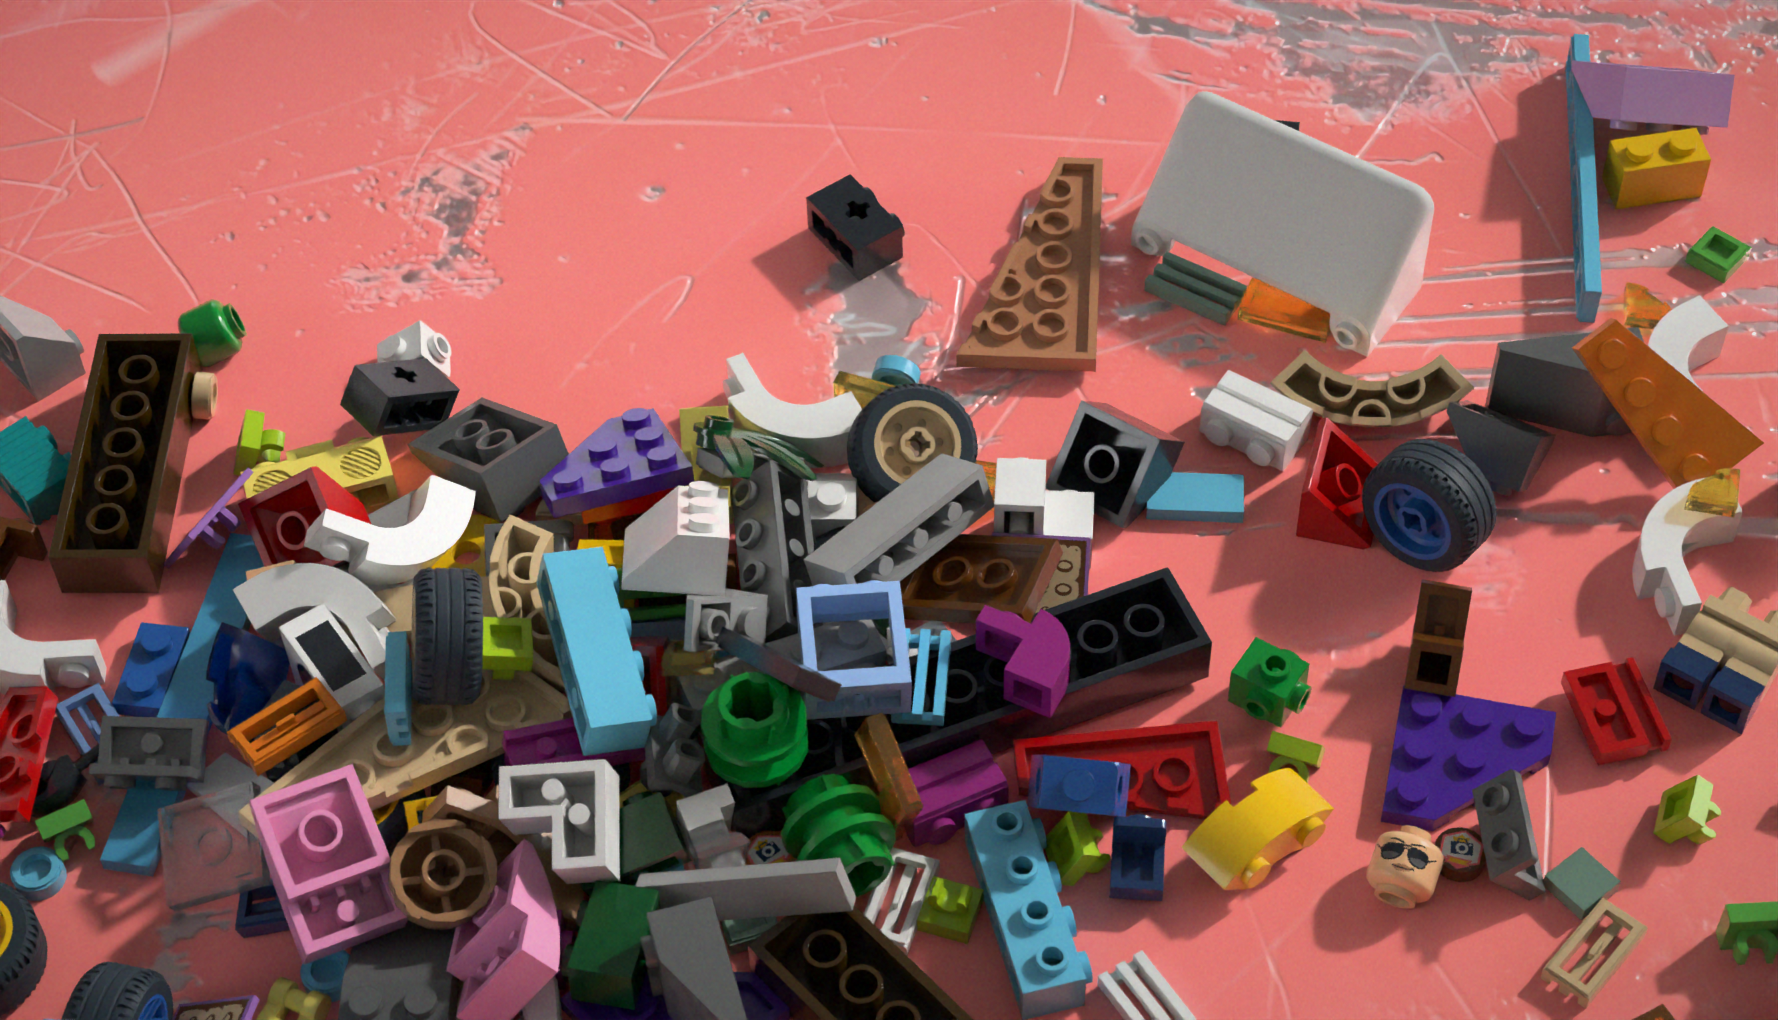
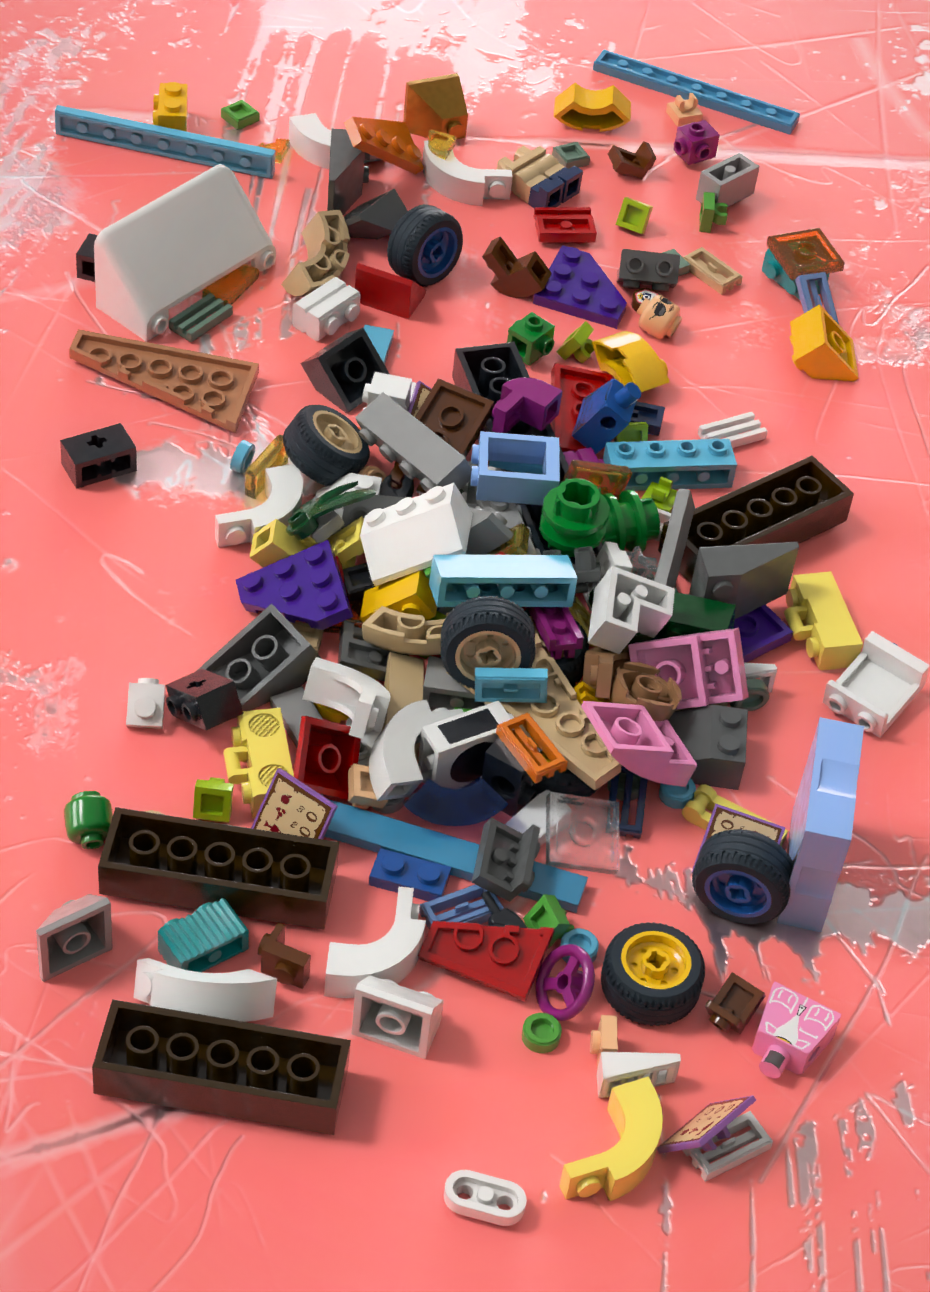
camera: 90 degrees left, 5 degrees down
black tile [715,626,842,703] -> none
lavender slope [1572,60,1735,135] -> none

